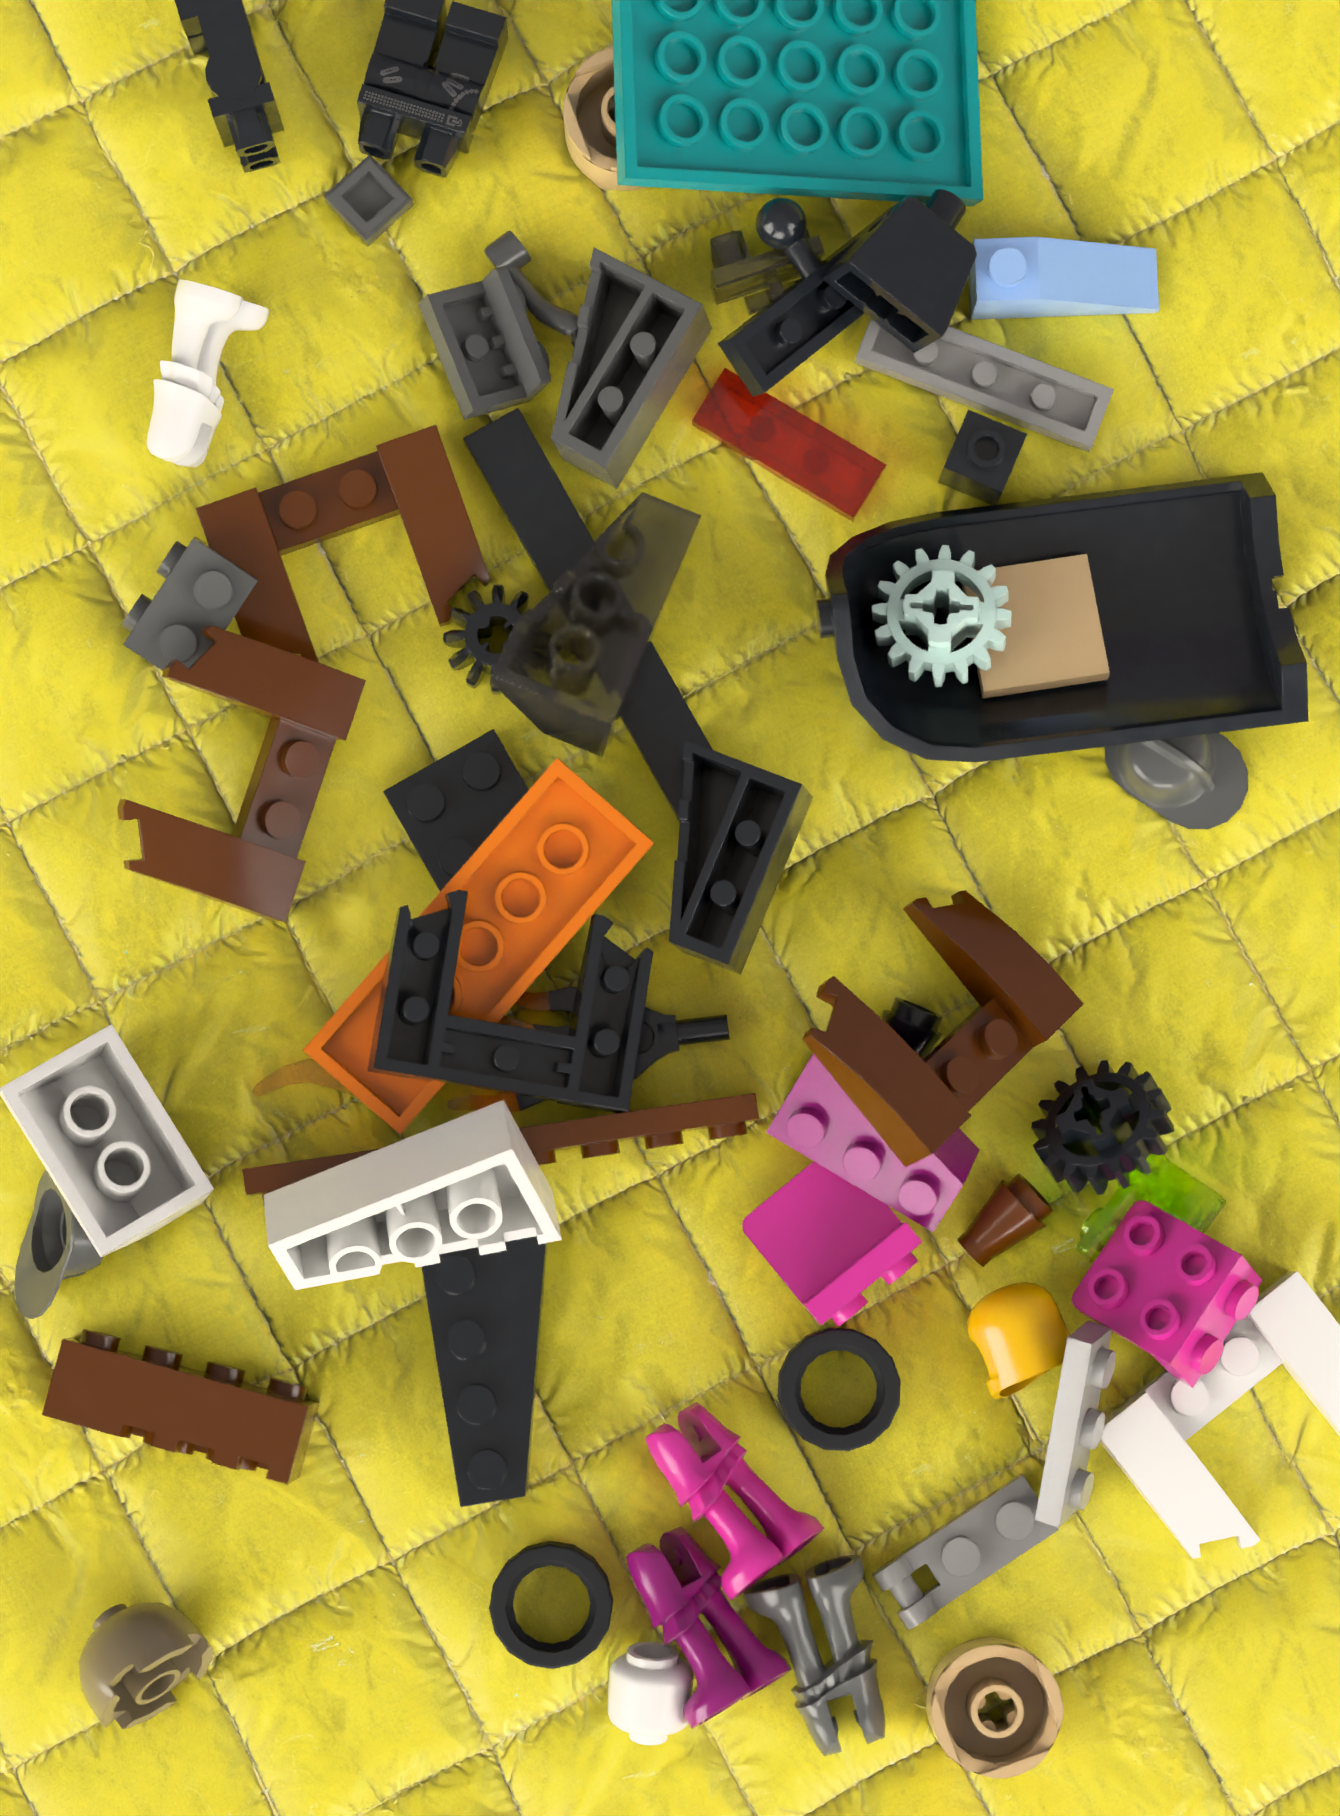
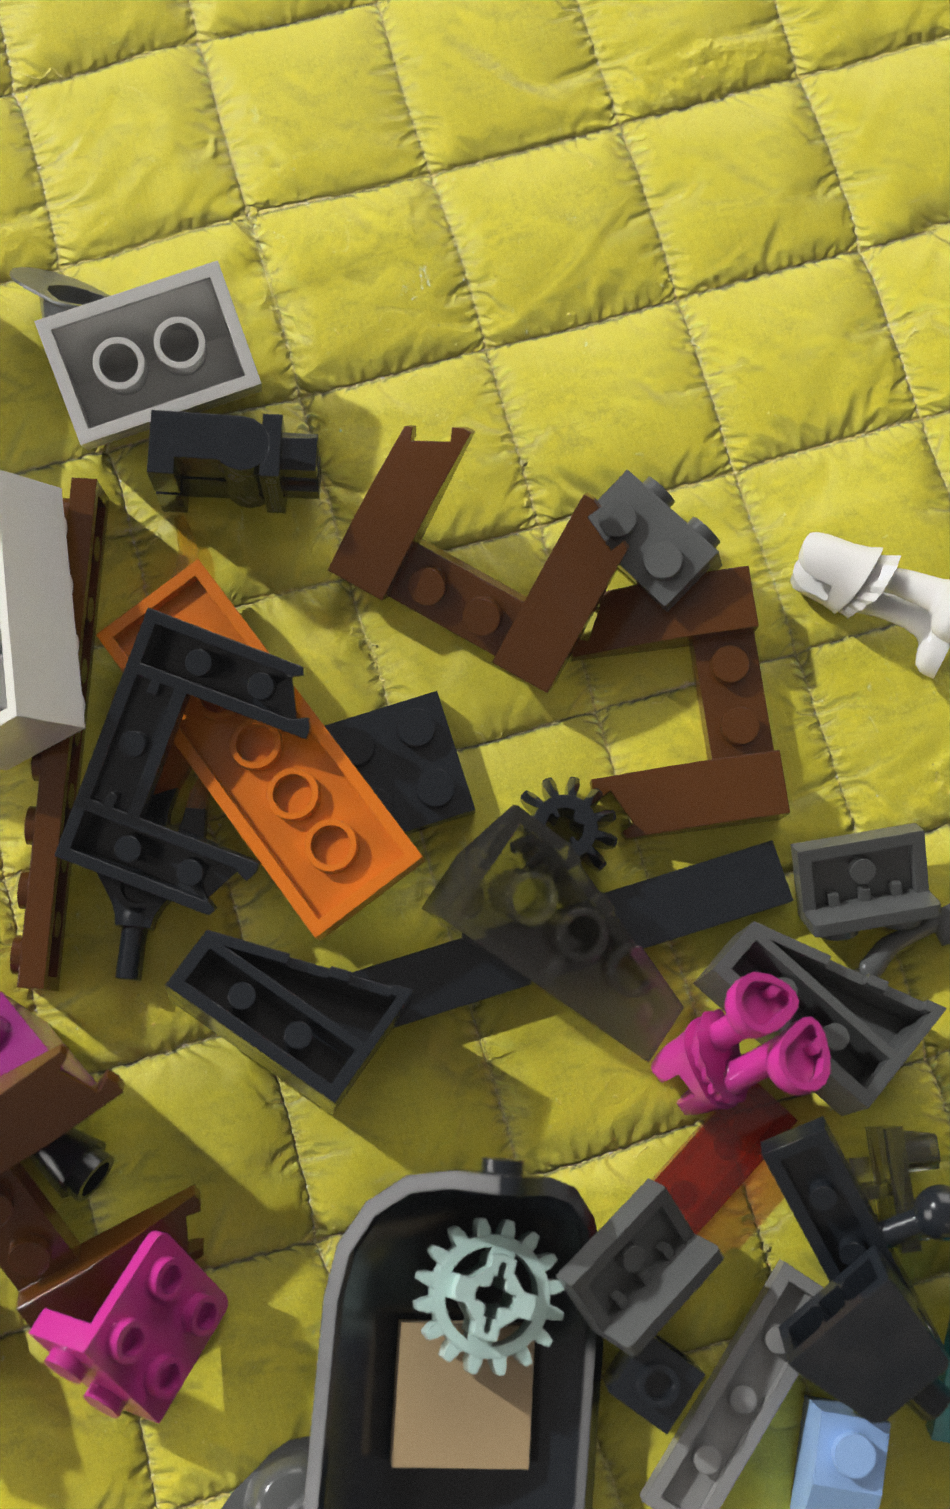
camera: 100 degrees right, 5 degrees down
none -> dark pink bracket [28,1231,228,1424]
none -> black hips [147,410,322,513]
none -> dark grey bracket [556,1178,724,1356]
none -> dark pink piece [651,972,830,1115]

